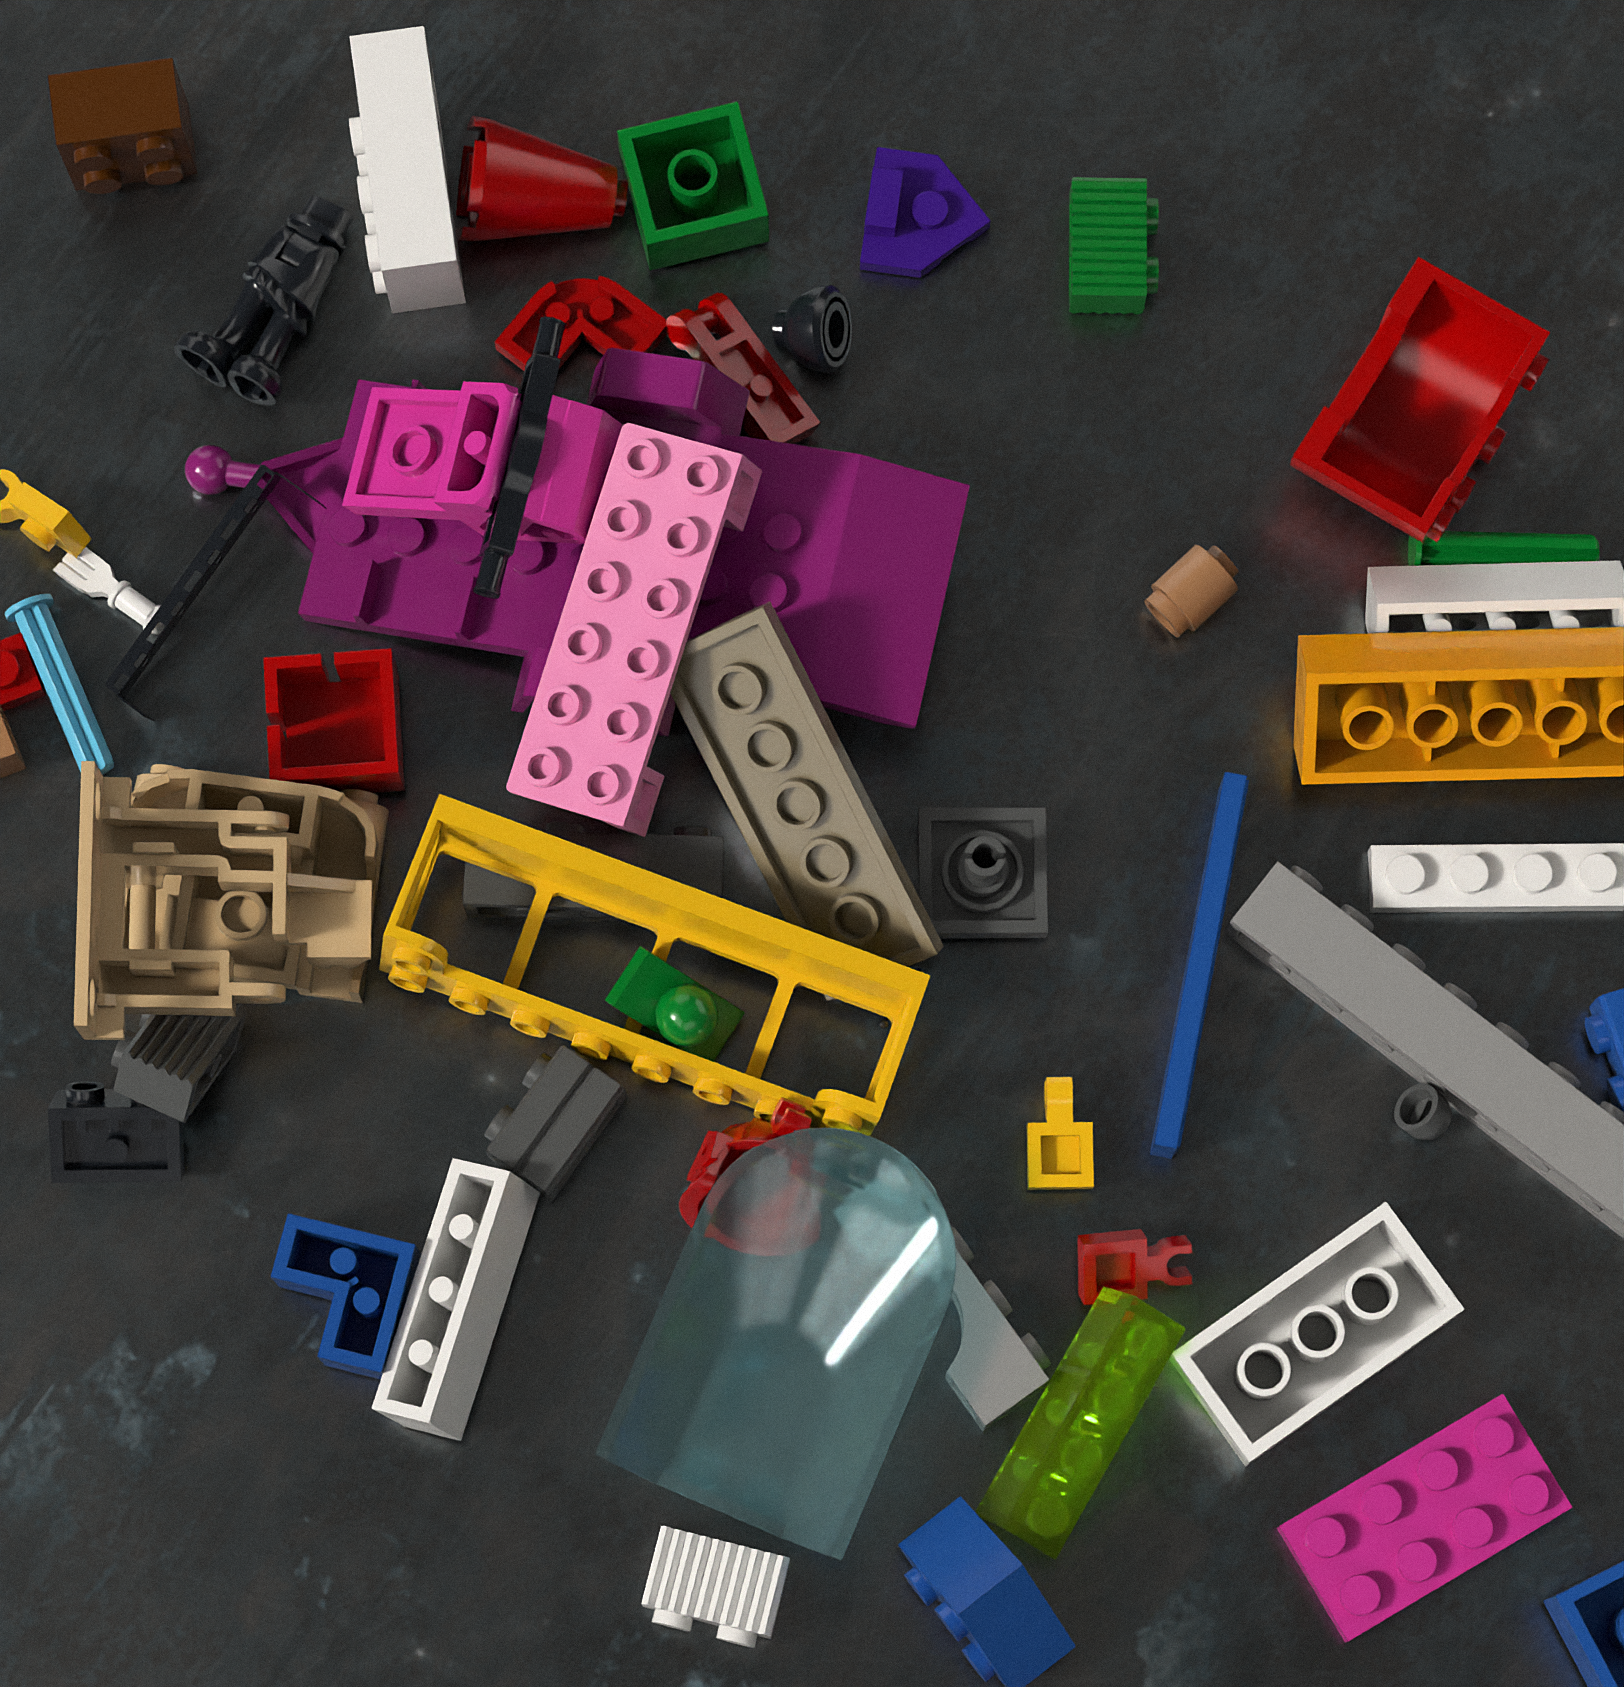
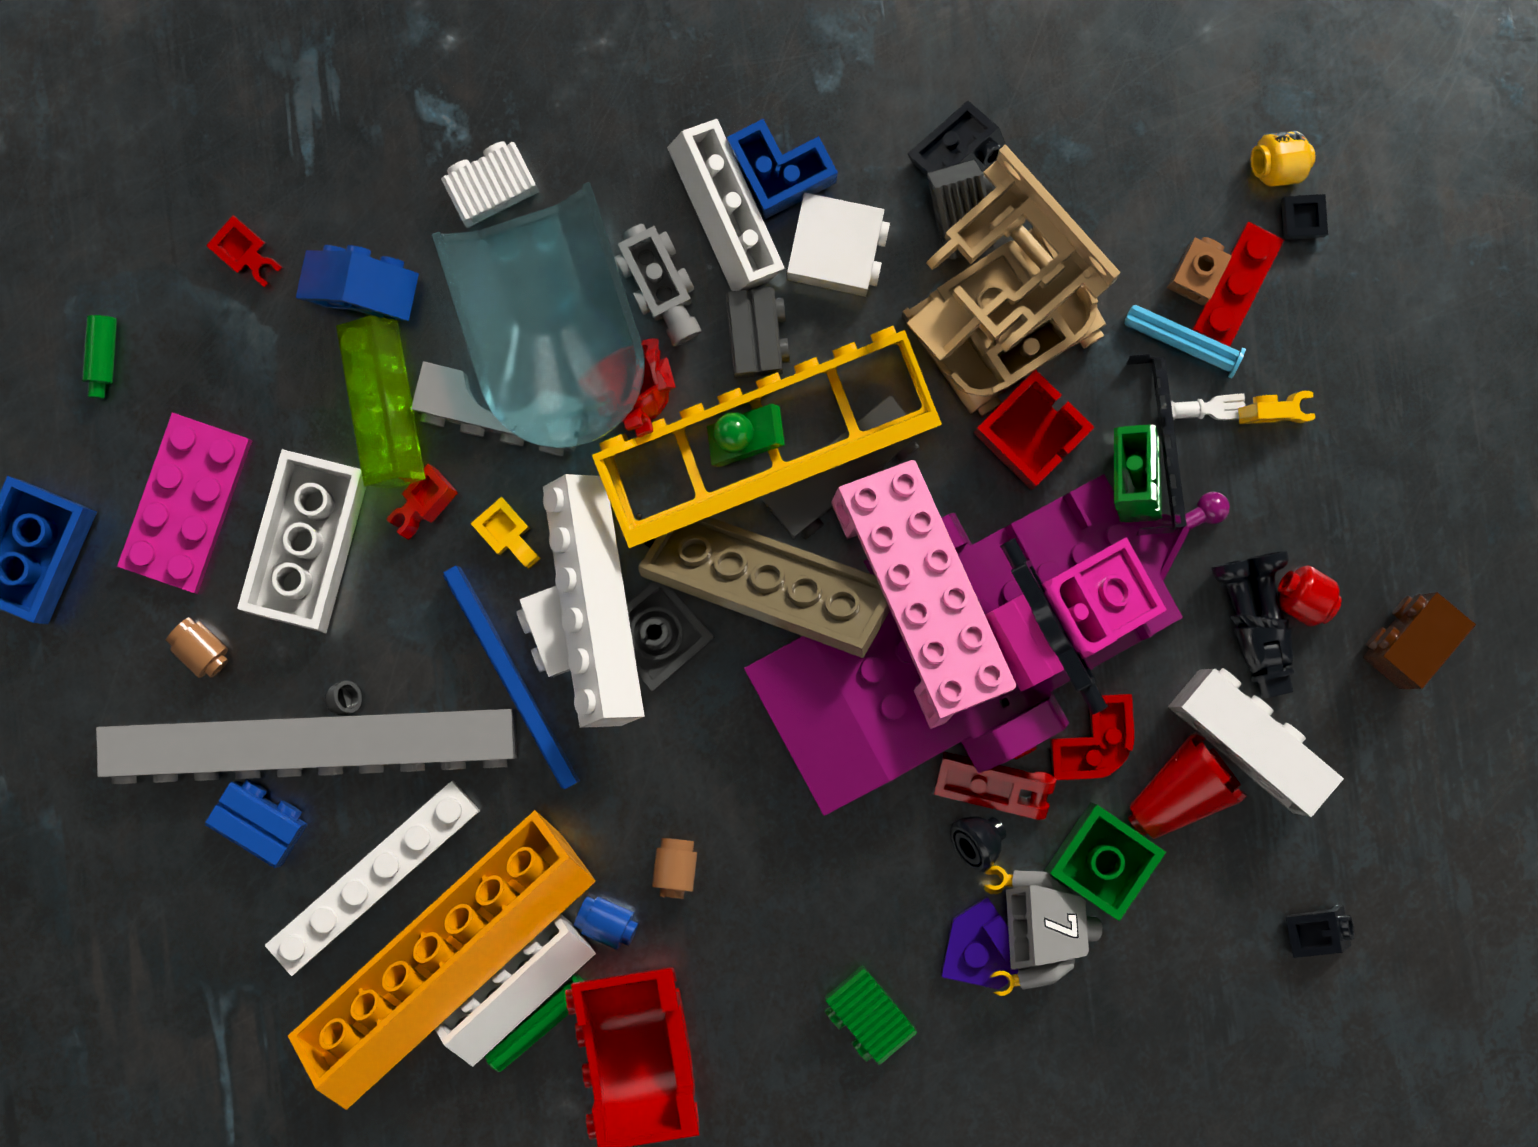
camera: 140 degrees right, 10 degrees up
none -> medium nougat brick [166,617,228,678]
none -> white brick [516,586,570,677]
none -> white brick [543,474,645,728]
none -> blue brick [574,896,639,951]
none -> light grey brick [615,224,702,346]
none -> white piece [787,192,890,297]
none -> light grey torso [984,865,1103,996]
none -> green brick [1114,424,1162,523]
none -> red head [1278,565,1342,627]

